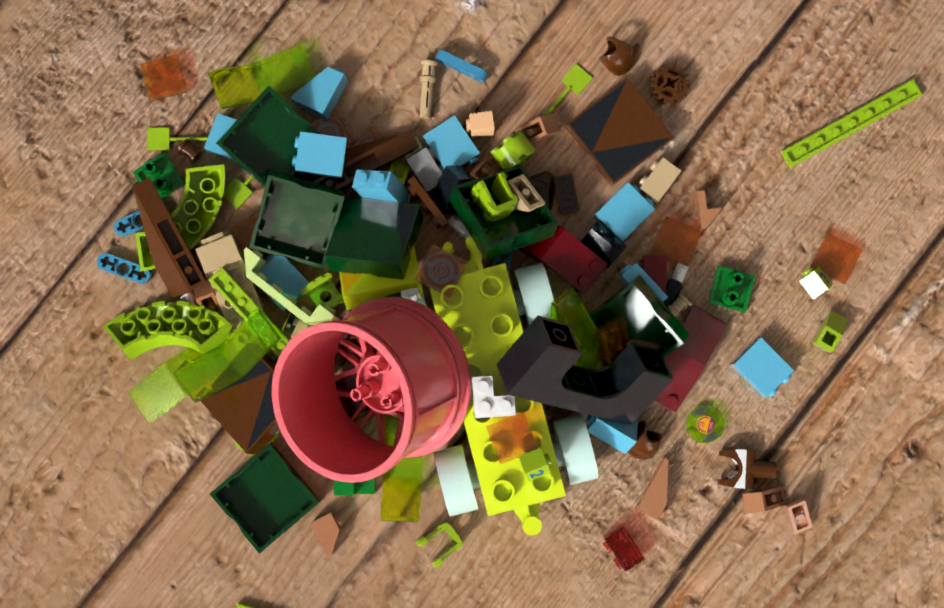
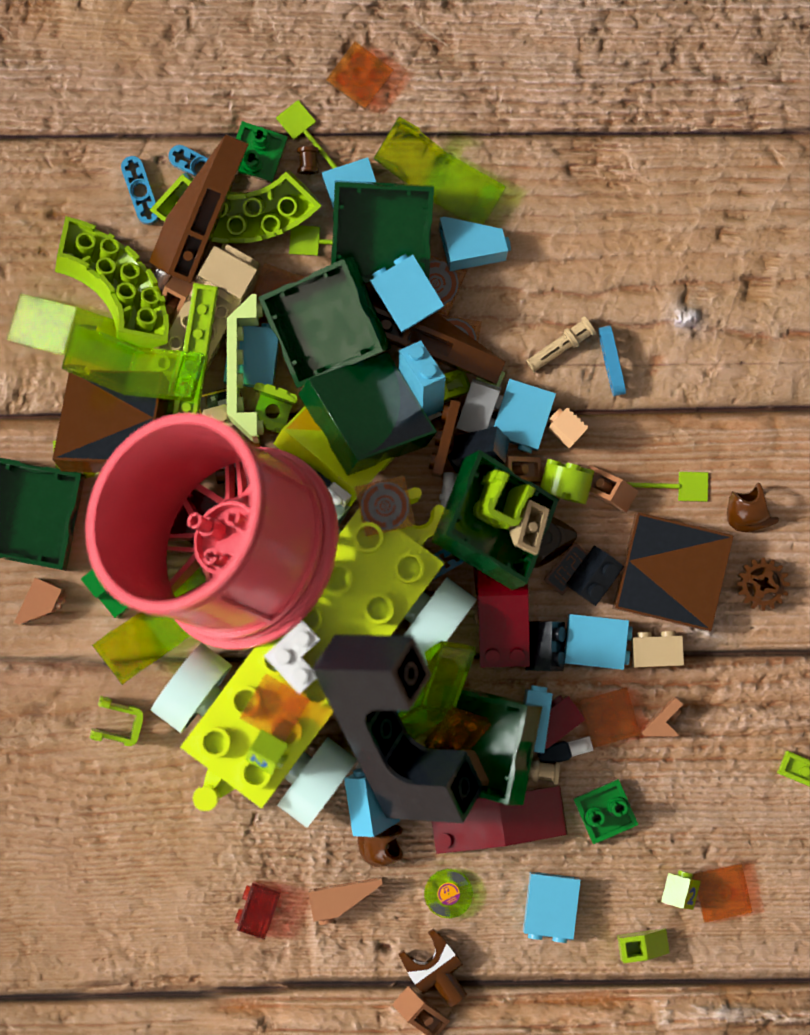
camera: 50 degrees right, 0 degrees up
none -> black brick [566,545,625,606]

